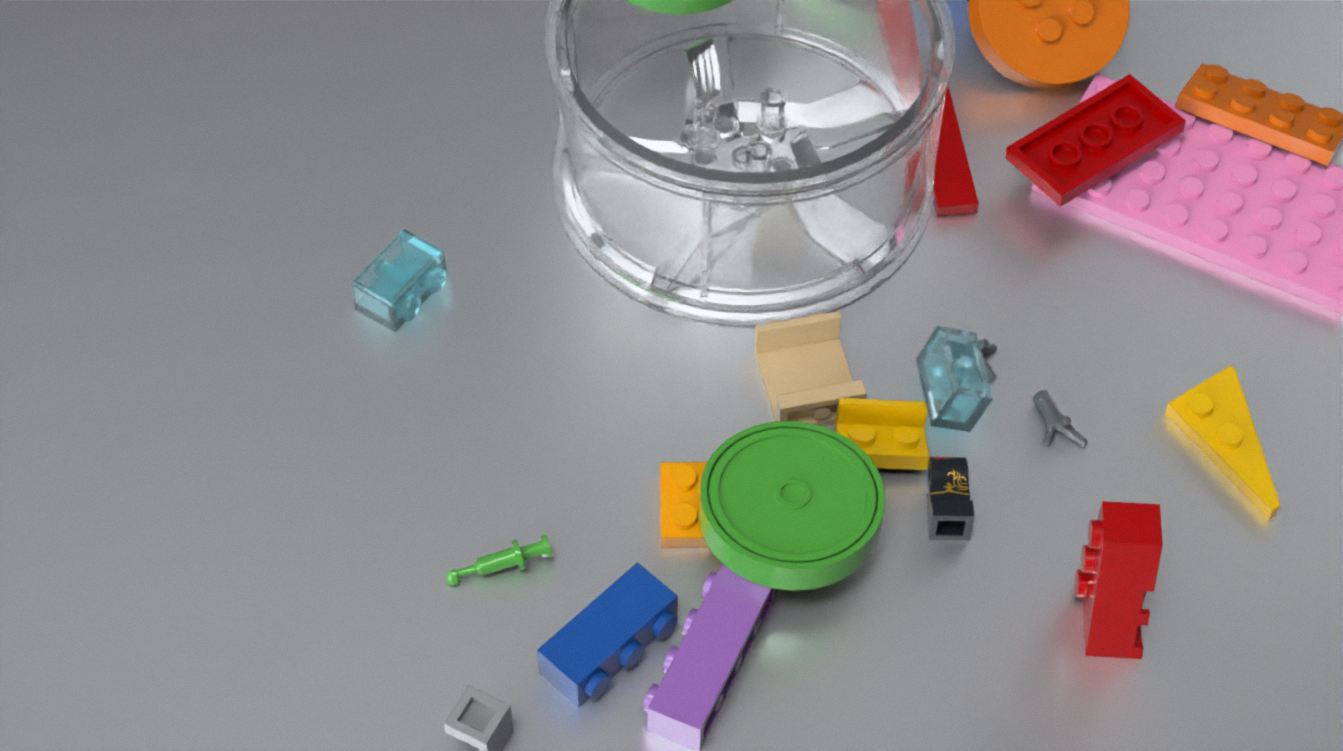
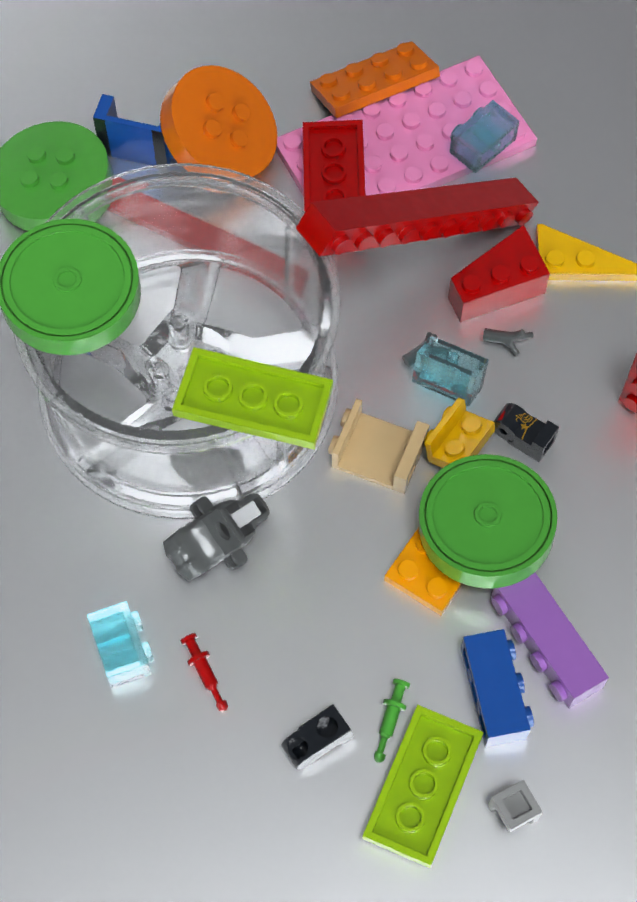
camera: 55 degrees left, 10 degrees up
none -> dark grey piece [163,493,270,582]
none -> lime plate [172,347,333,450]
none -> red piece [180,633,228,712]
none -> black leg [281,704,354,770]
none -> red brick [296,177,539,257]
none -> lime plate [362,704,484,868]
none -> red wedge [448,225,550,323]
none -> clear light blue brick [449,100,519,173]

